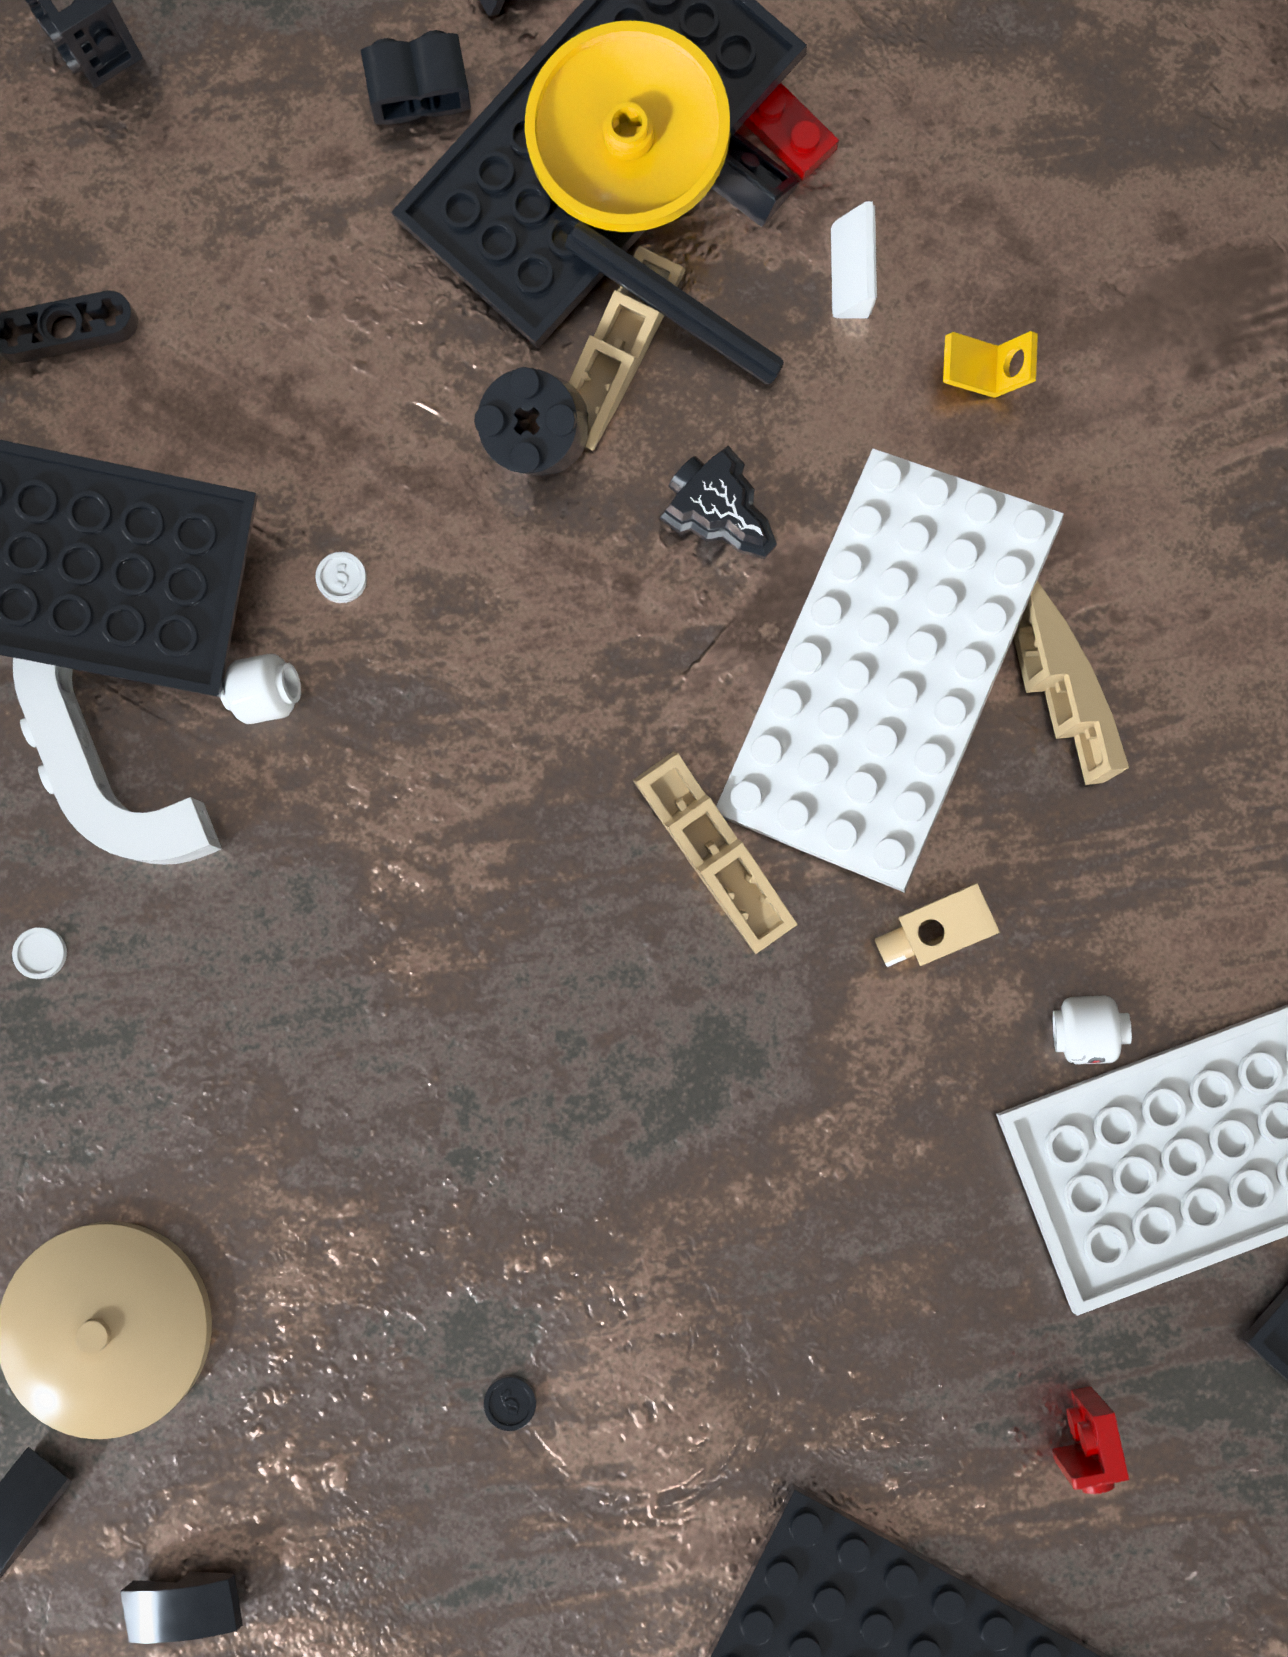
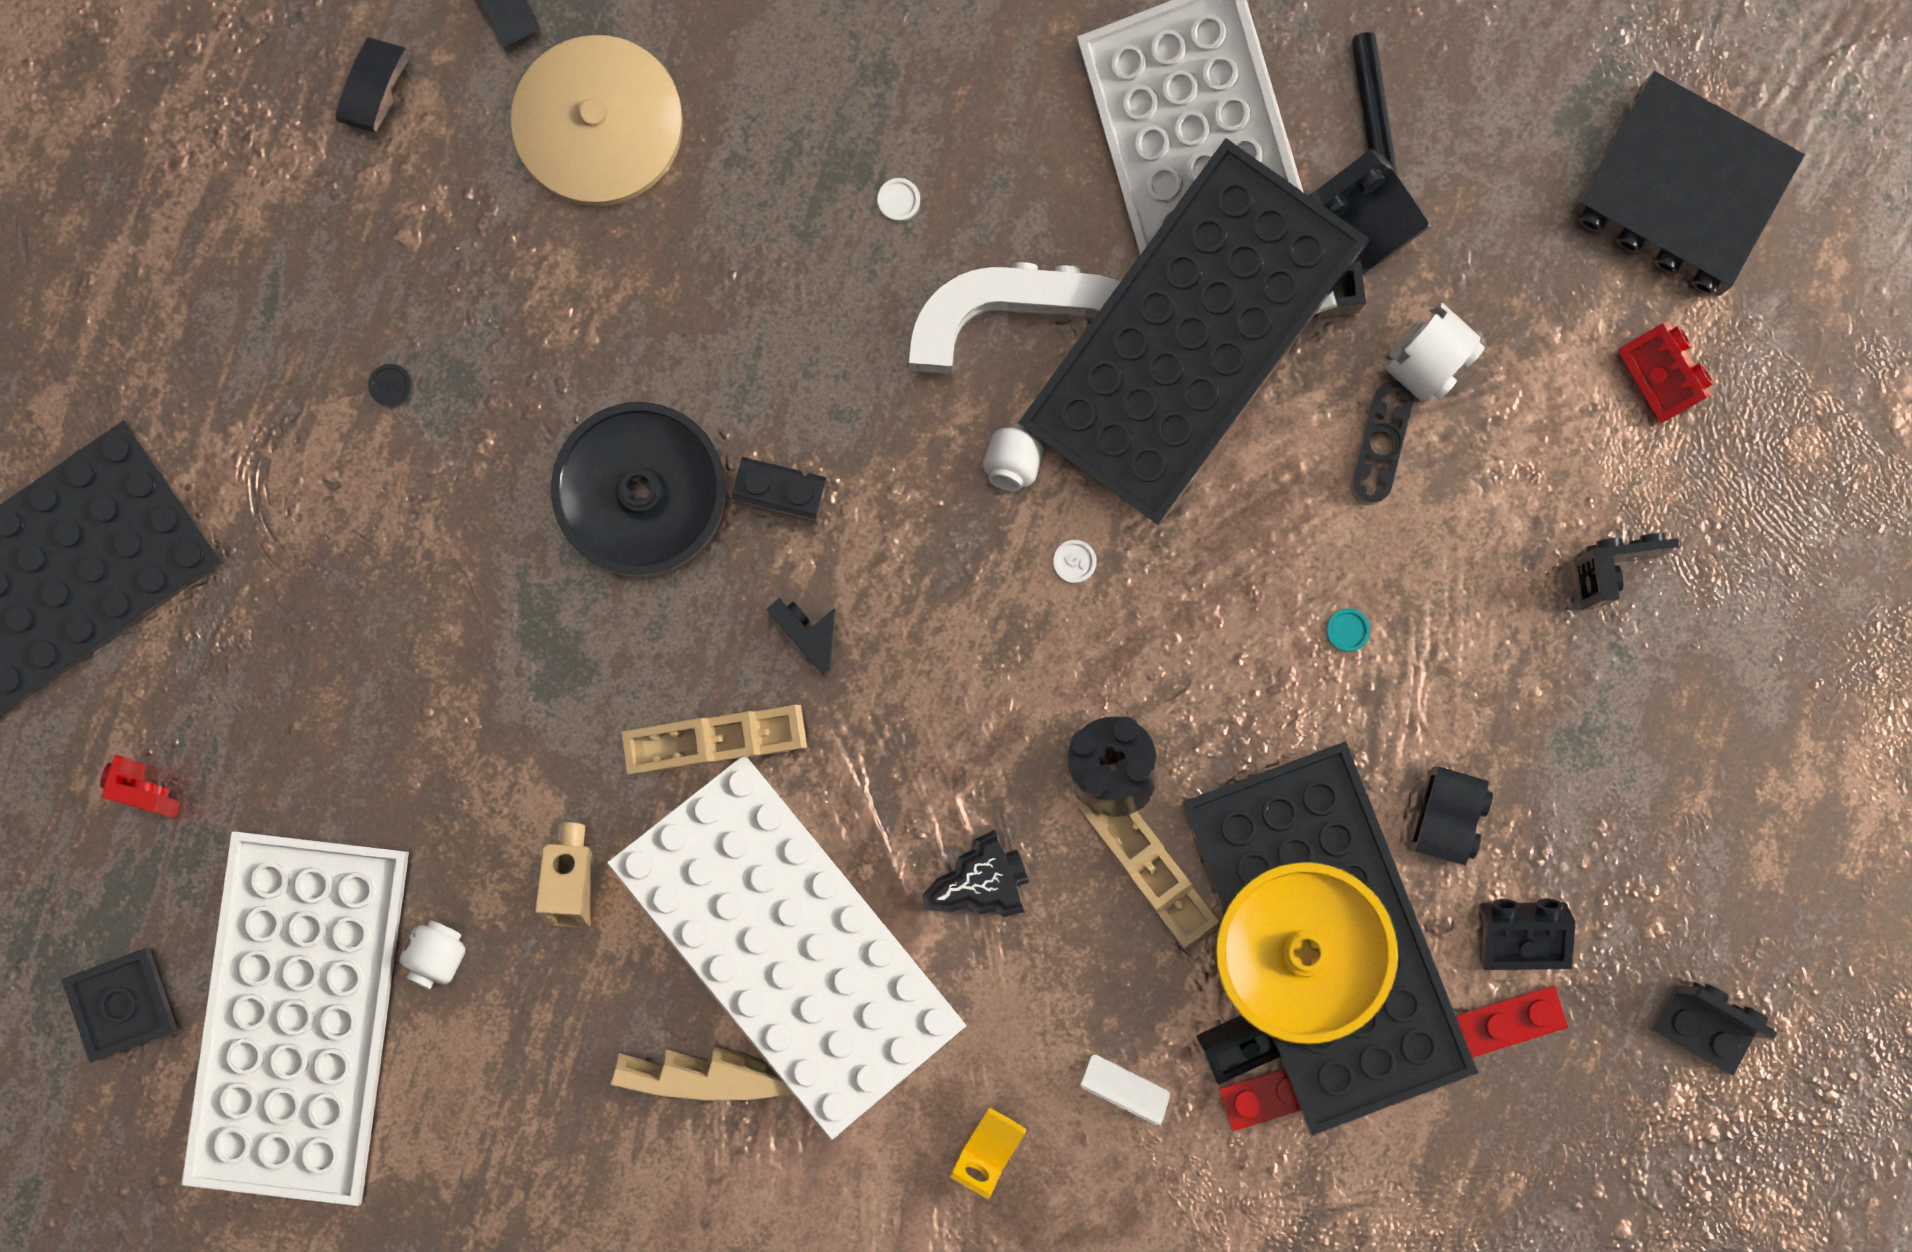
camera: 115 degrees right, 0 degrees up
black axle [565,222,784,384] -> none
none -> black dish [551,402,727,577]
none -> black brick [731,457,828,525]
none -> black slope [766,598,837,678]
none -> teal piece [1326,608,1370,652]

